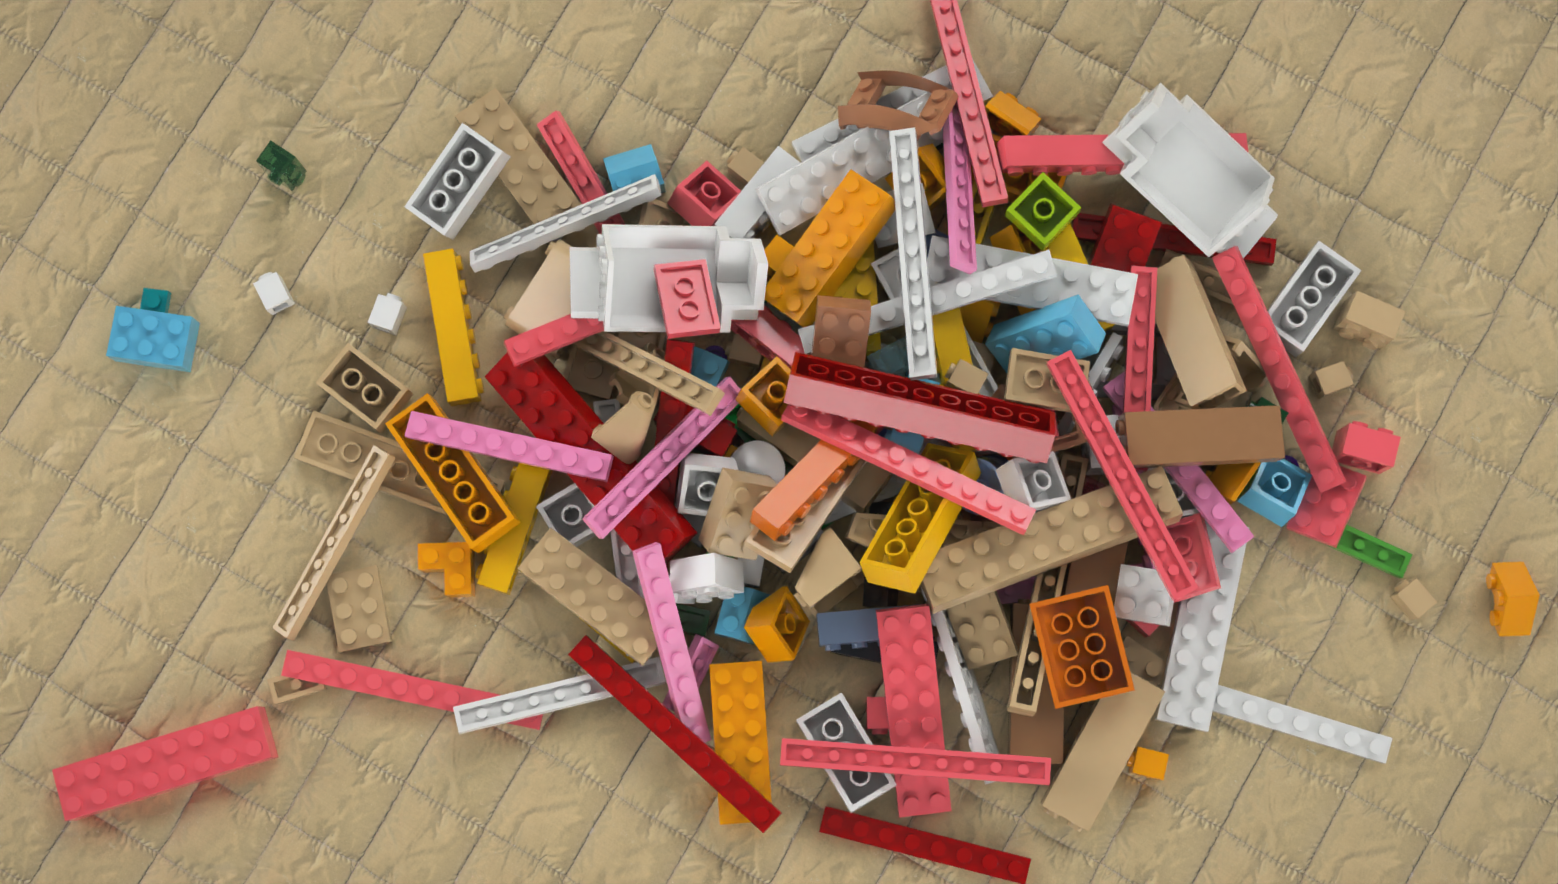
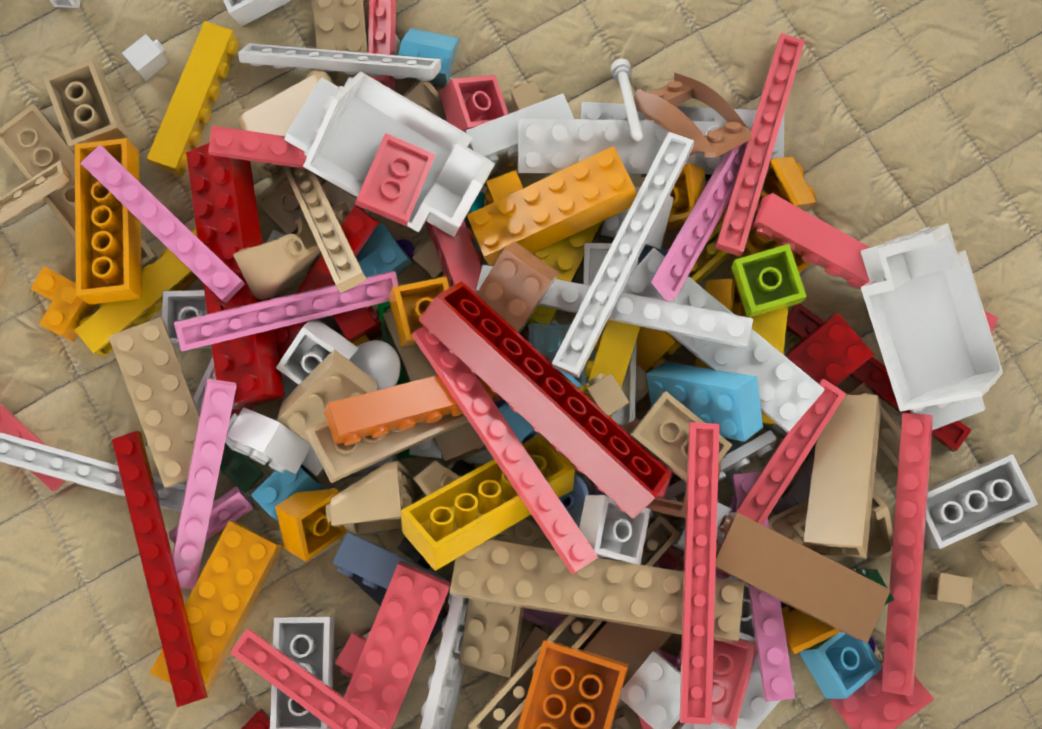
camera: 30 degrees right, 0 degrees up
coral brick [1332,421,1401,474] -> none
none -> white piece [611,59,643,141]

